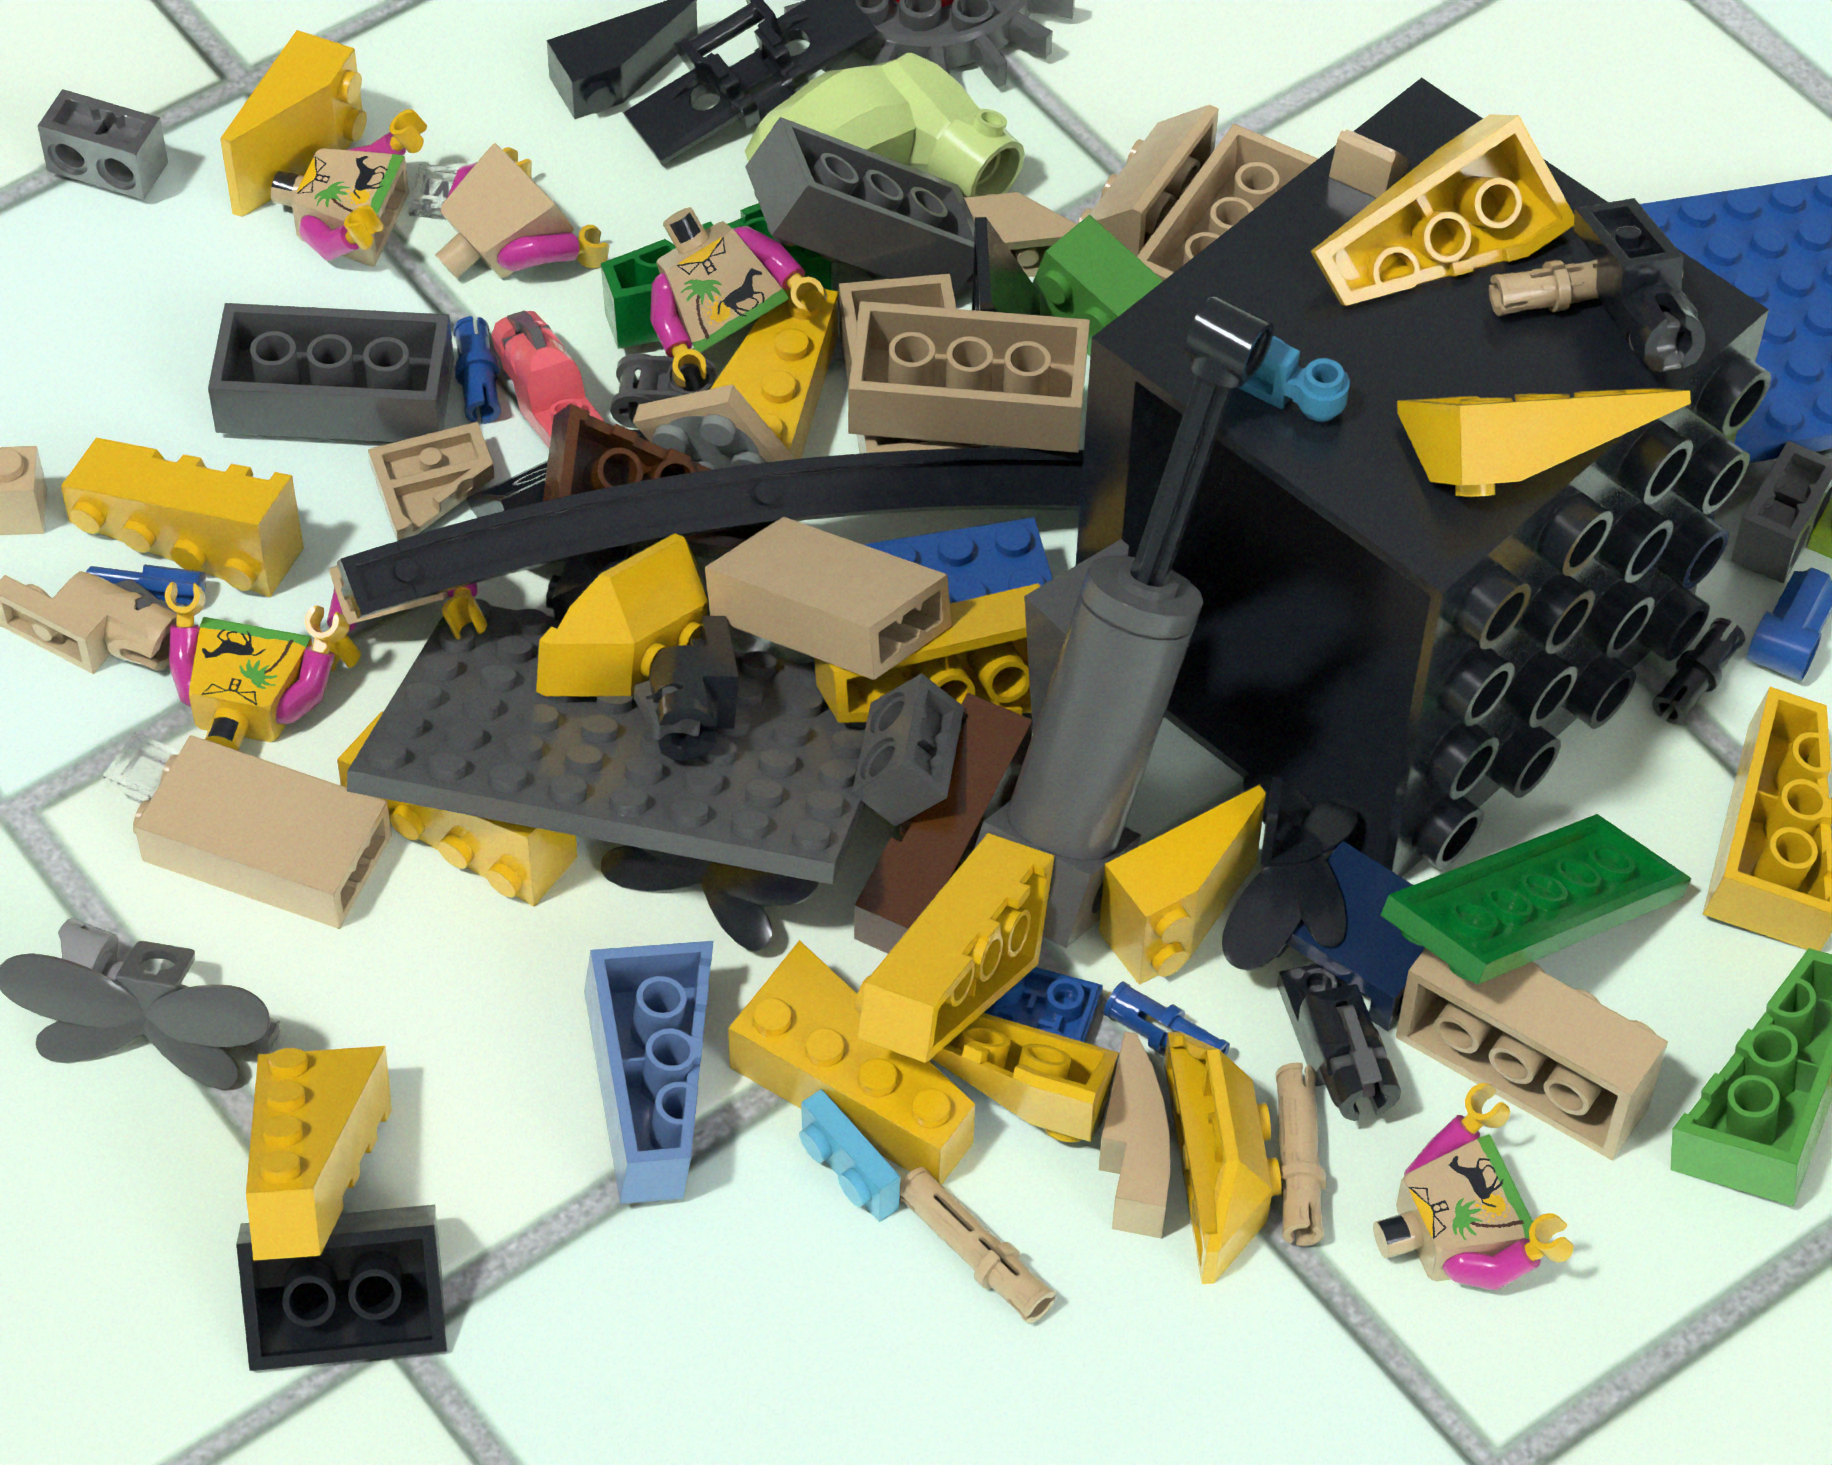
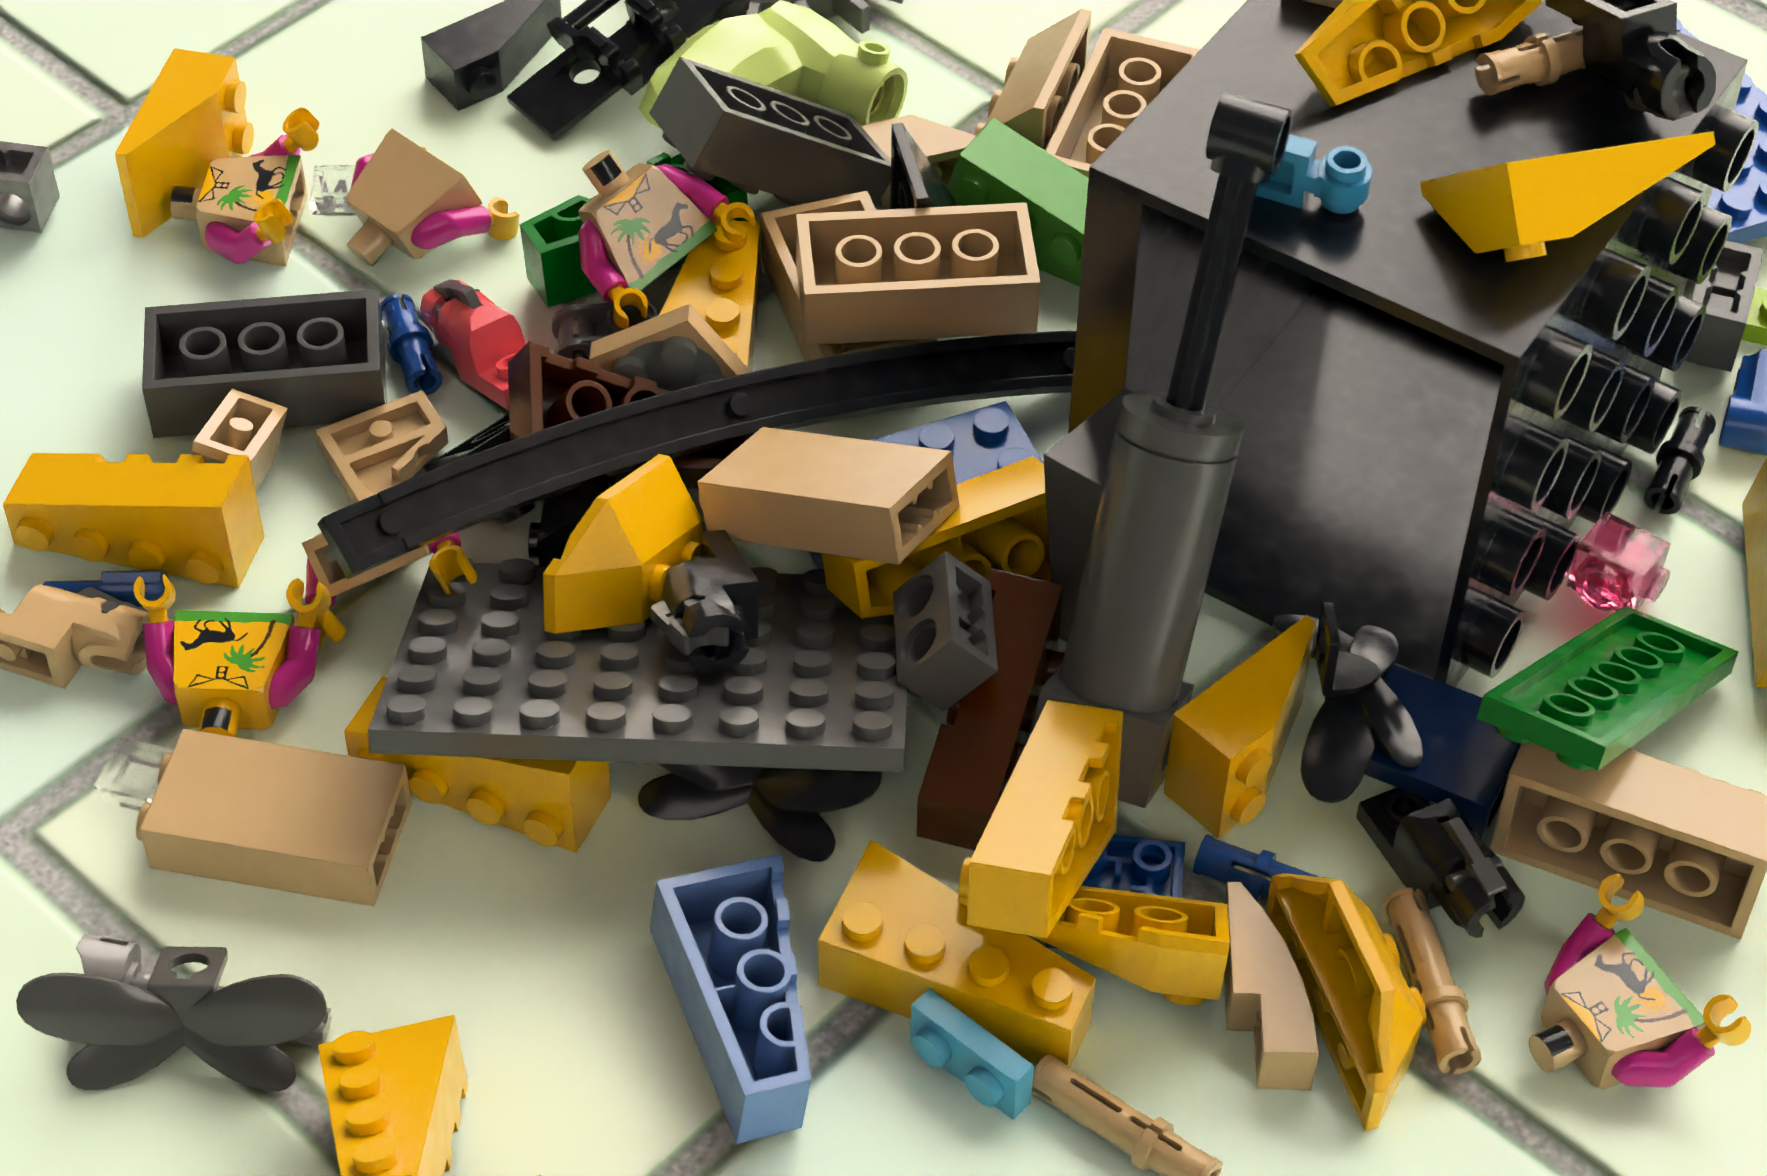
camera: 10 degrees left, 5 degrees down
none -> tan slope [191,389,288,491]
none -> clear pink brick [1566,511,1671,612]

